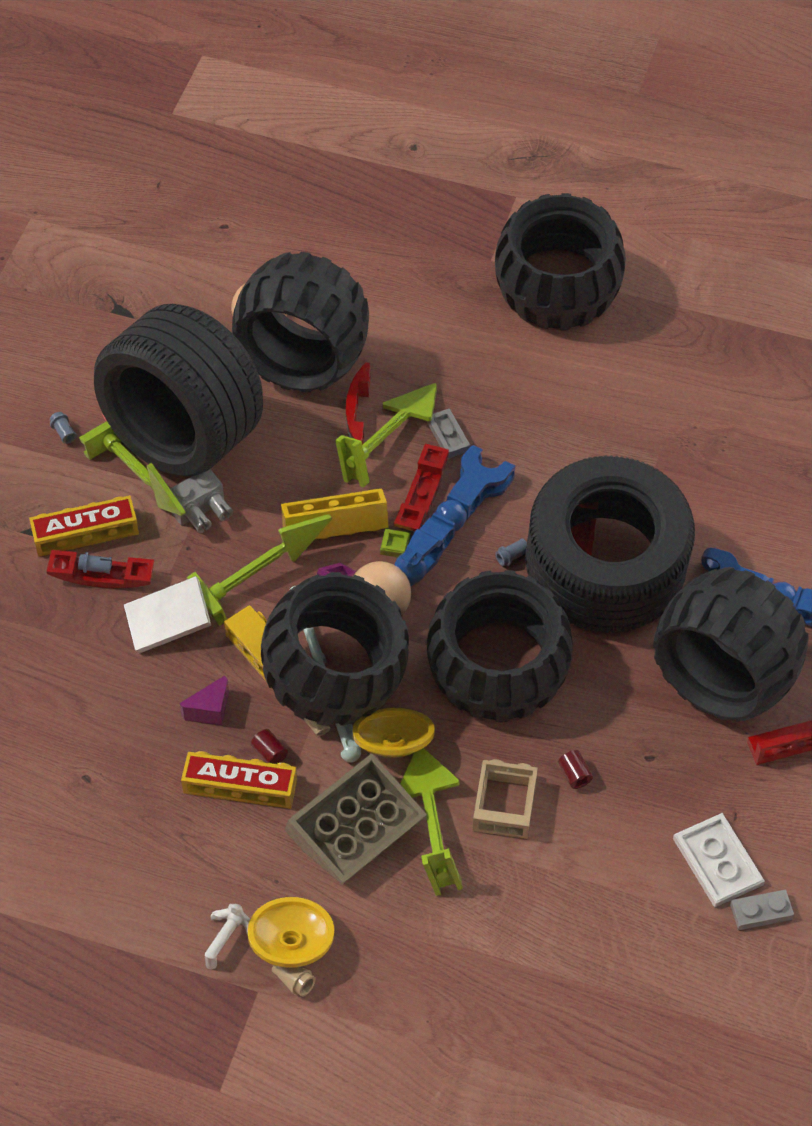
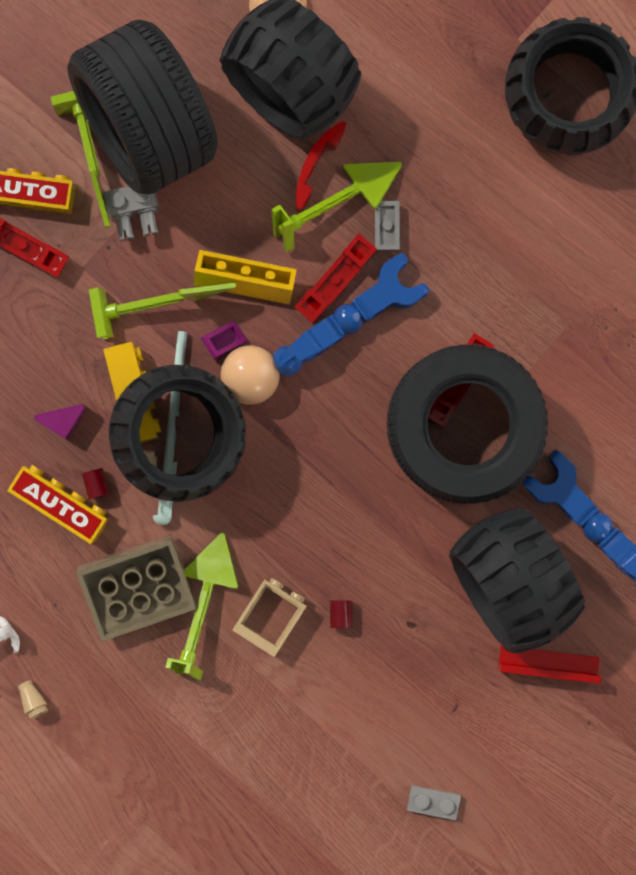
camera: 25 degrees right, 30 degrees up
sand blue pin [50,412,77,444] -> none
sand blue pin [78,552,112,574] -> none
white tile [124,576,211,653] -> none
yellow dish [248,897,334,968] -> none
yellow dish [352,708,435,758] -> none
lime tile [380,529,411,557] -> none
black tyre [427,570,573,722] -> none
sand blue pin [495,538,527,566] -> none
white tile [673,813,765,907] -> none

